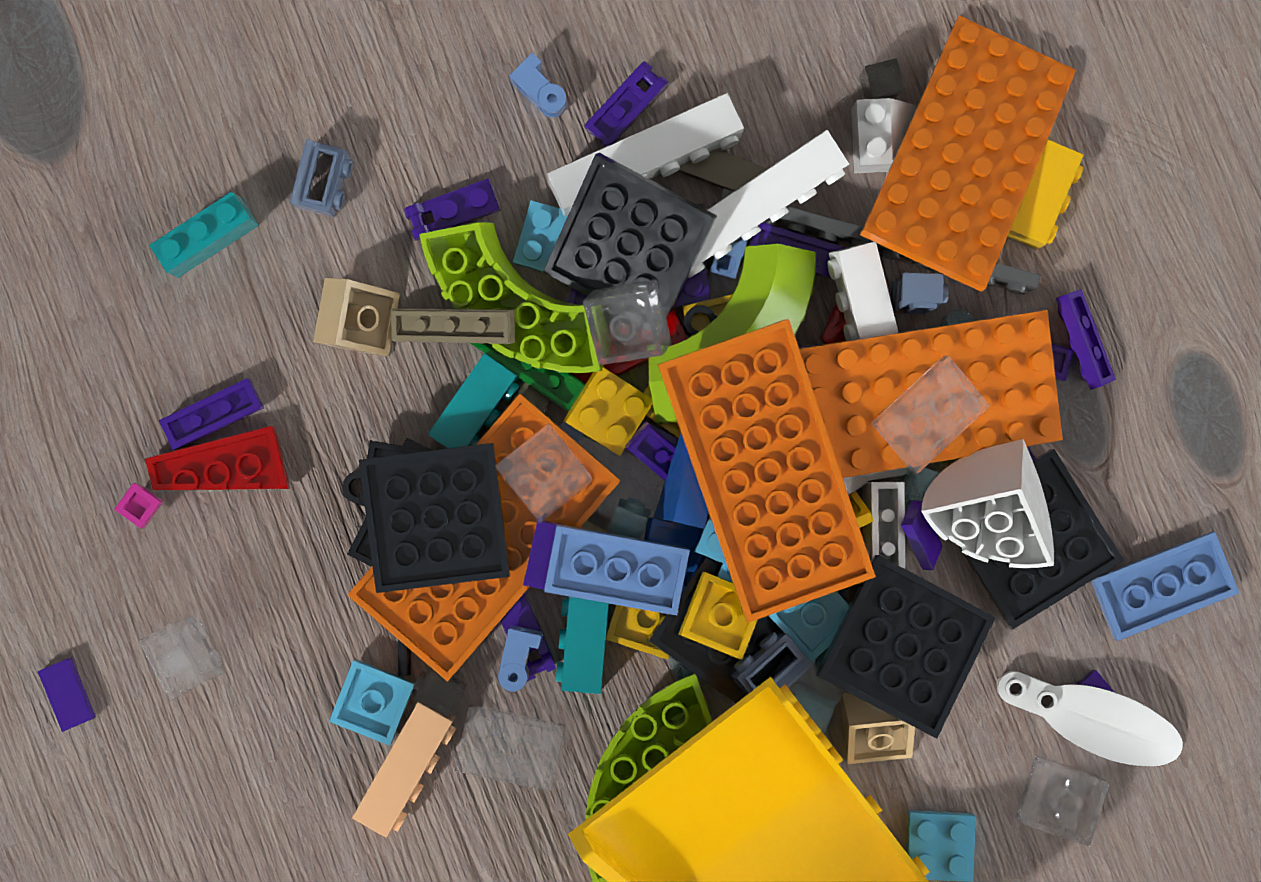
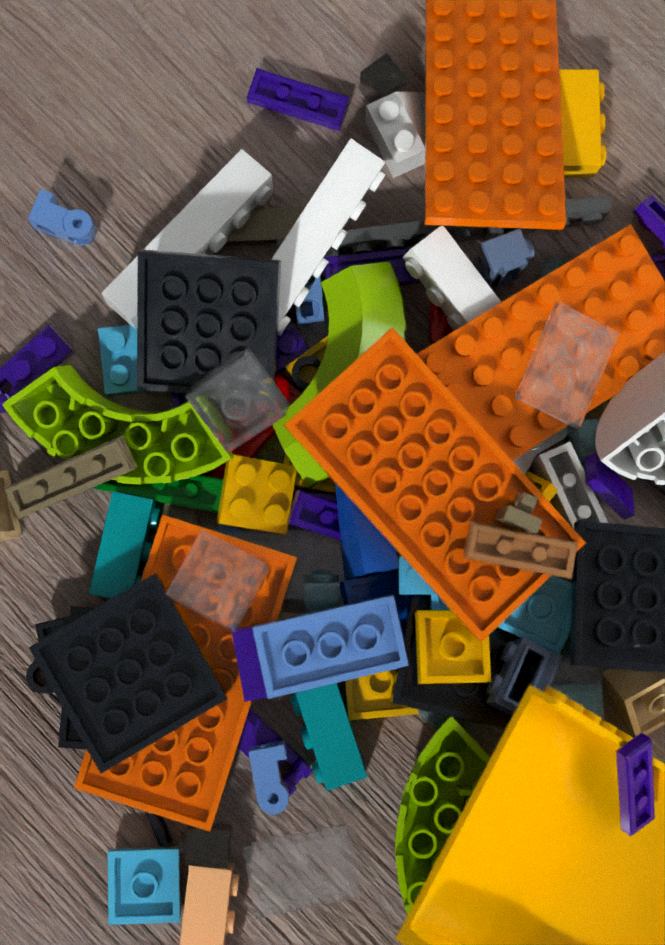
camera: 25 degrees left, 5 degrees down
dark purple plate [584,61,669,147] -> none
none -> dark purple tile [246,68,350,131]
none -> medium nougat tile [462,522,578,579]
none -> dark tan tile [495,492,543,533]
none -> dark purple tile [616,733,655,836]

